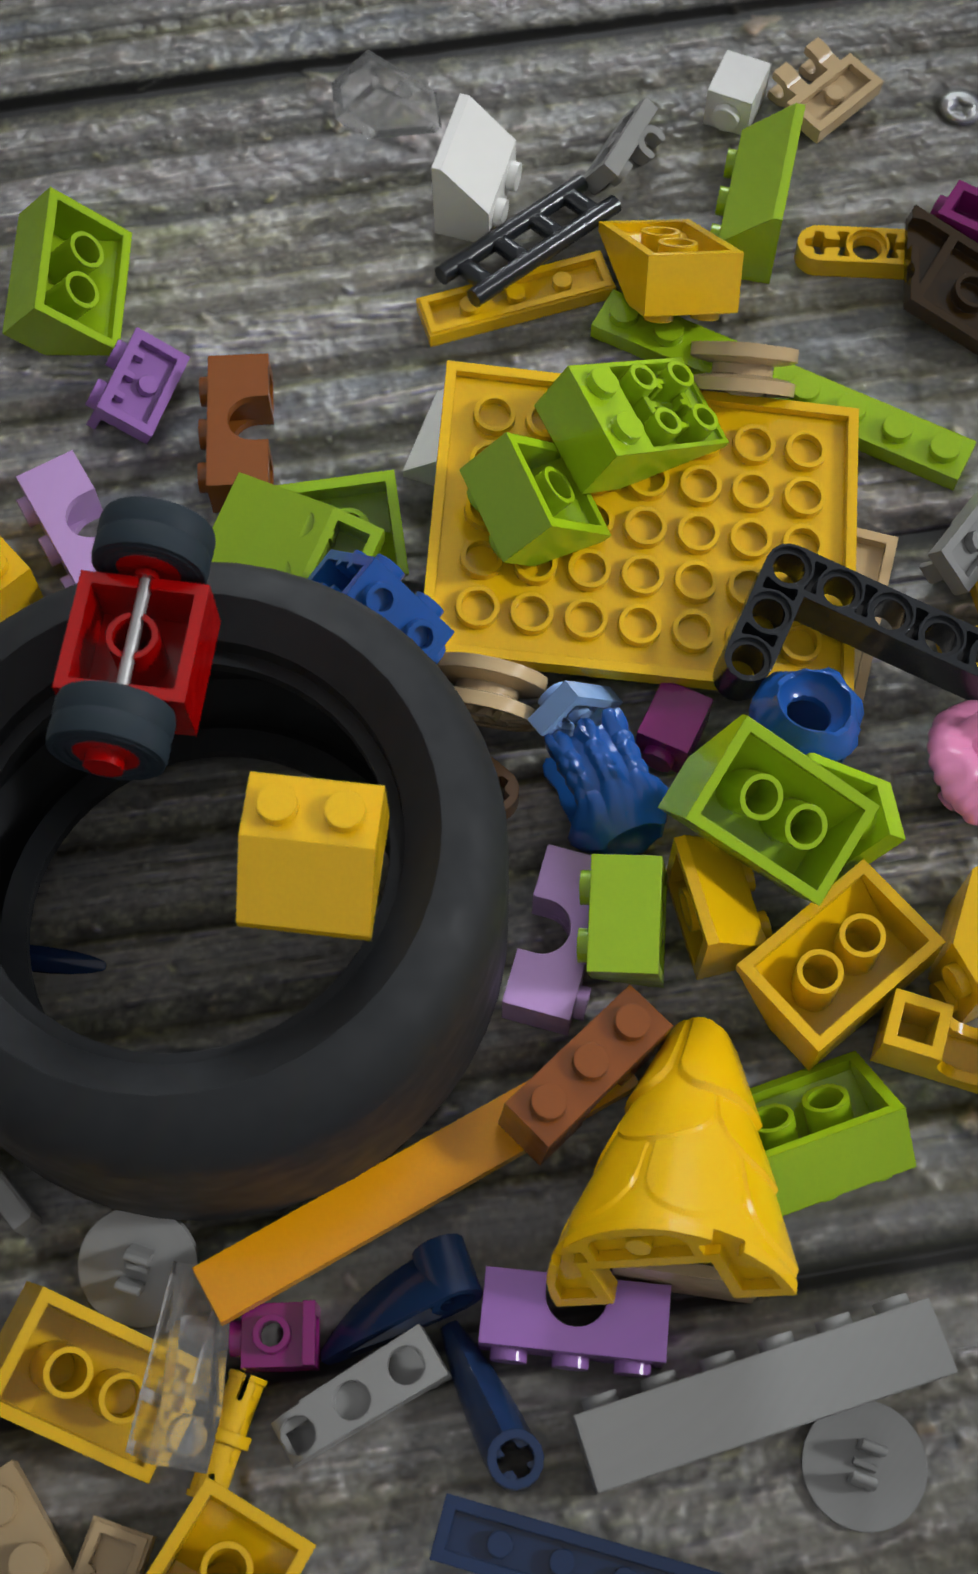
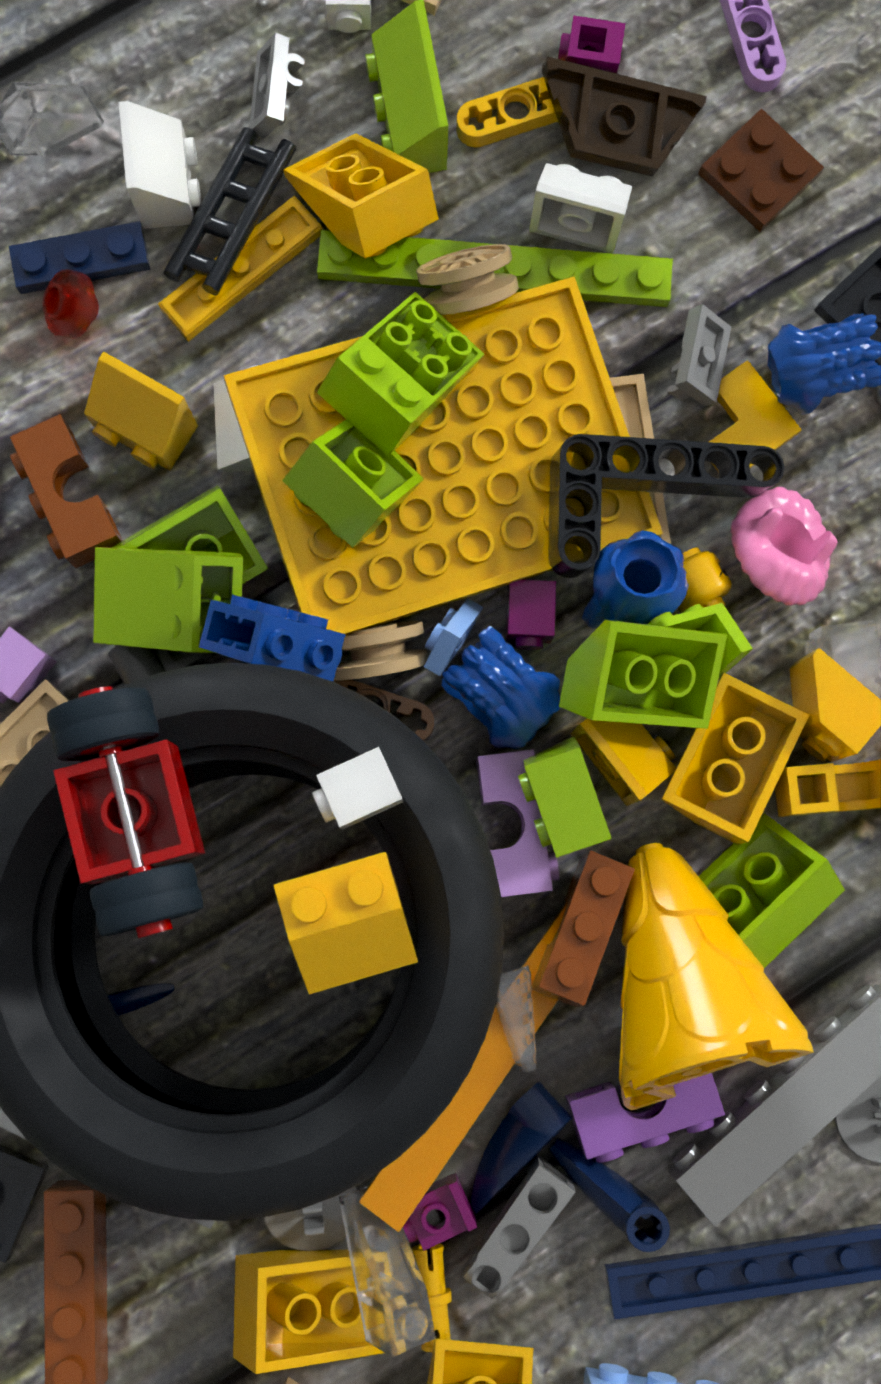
camera: 30 degrees left, 15 degrees up
none -> dark blue plate [9,221,151,294]
none -> clear red plate [43,269,99,339]
none -> yellow slope [84,351,198,471]
none -> white brick [312,747,403,830]
none -> clear slope [495,965,537,1073]
none -> white slope [529,163,632,254]
none -> yellow head [678,547,732,613]

